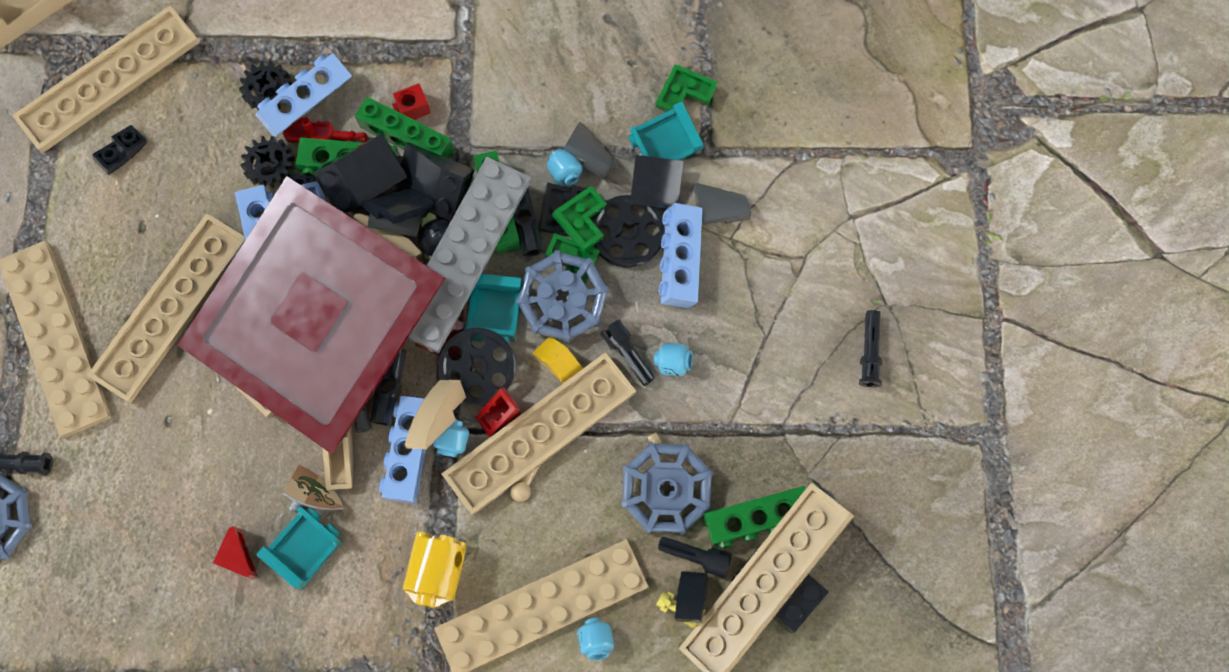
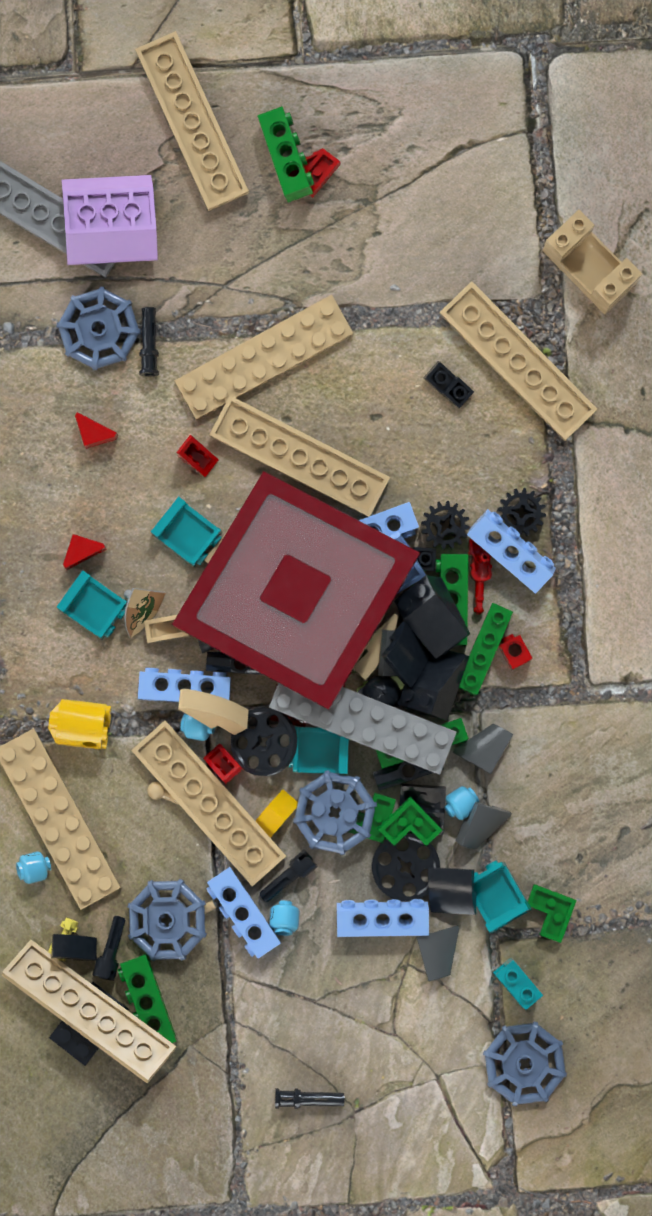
camera: 85 degrees right, 10 degrees up
none -> red slope [75,412,118,449]
none -> teal panel [151,496,222,567]
none -> red slope [176,435,219,477]
none -> light blue brick [206,867,281,958]
none -> dark grey slope [452,724,513,774]
none -> sand blue plate [483,1021,567,1107]
none -> teal panel [493,958,543,1010]

